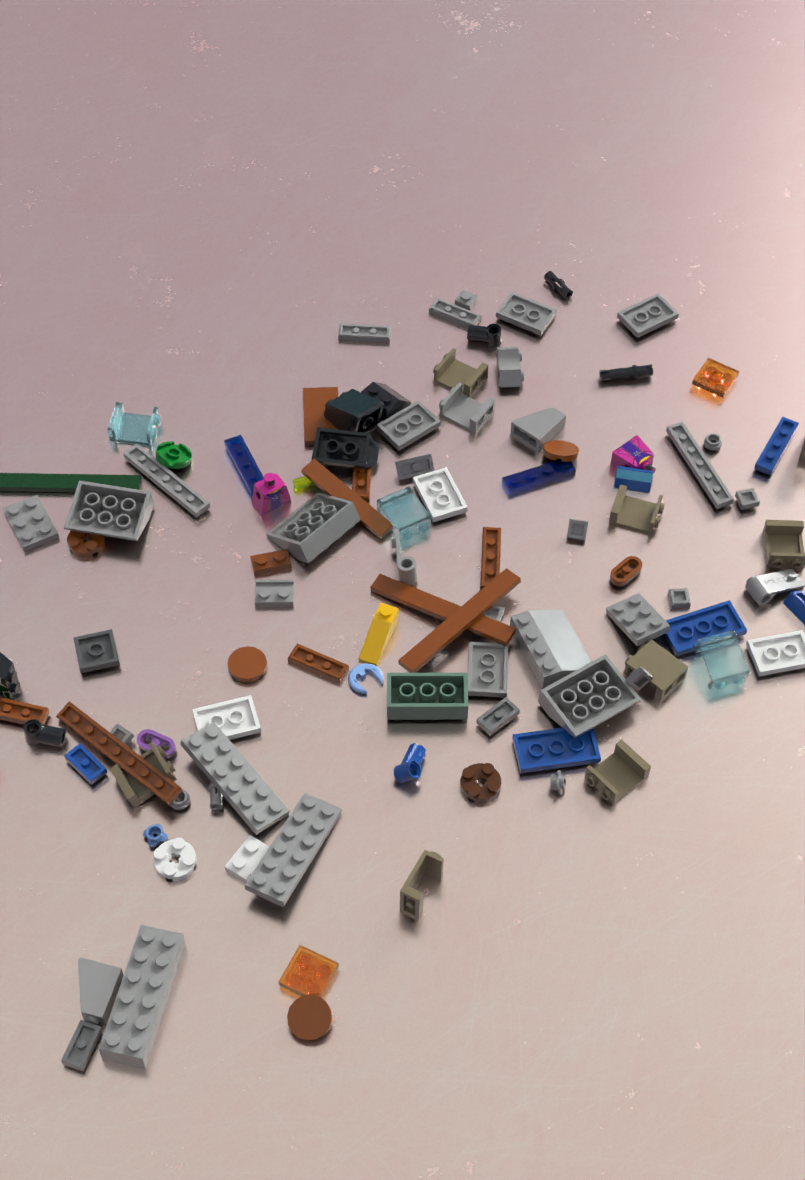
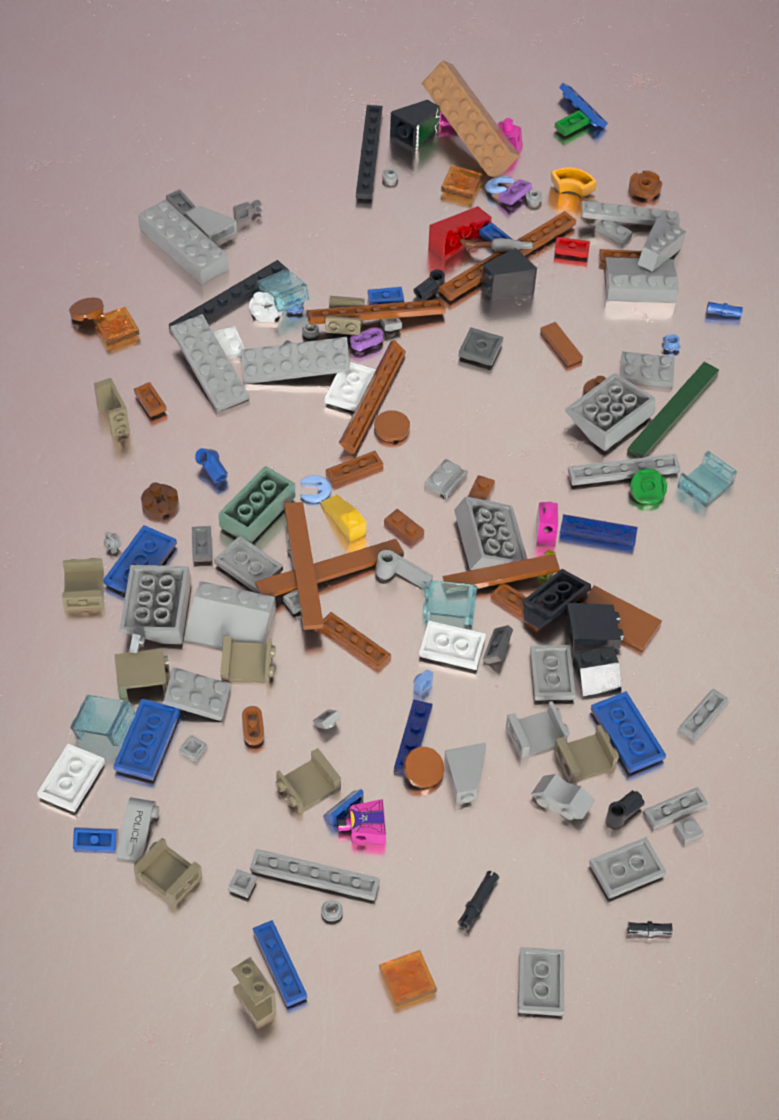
camera: 125 degrees right, 0 degrees up
none -> dark orange plate [134,382,167,417]
none -> black plate [169,260,288,329]
none -> dark tan panel [220,636,276,683]
none -> flat silver plate [233,200,262,223]
none -> clear light blue panel [257,268,309,312]
none -> dark orange tile [339,340,406,455]
none -> dark orange plate [384,508,424,545]
none -> medium blue plate [413,669,433,697]
none -> dark orange tile [540,322,583,366]
none -> blue plate [590,691,666,773]

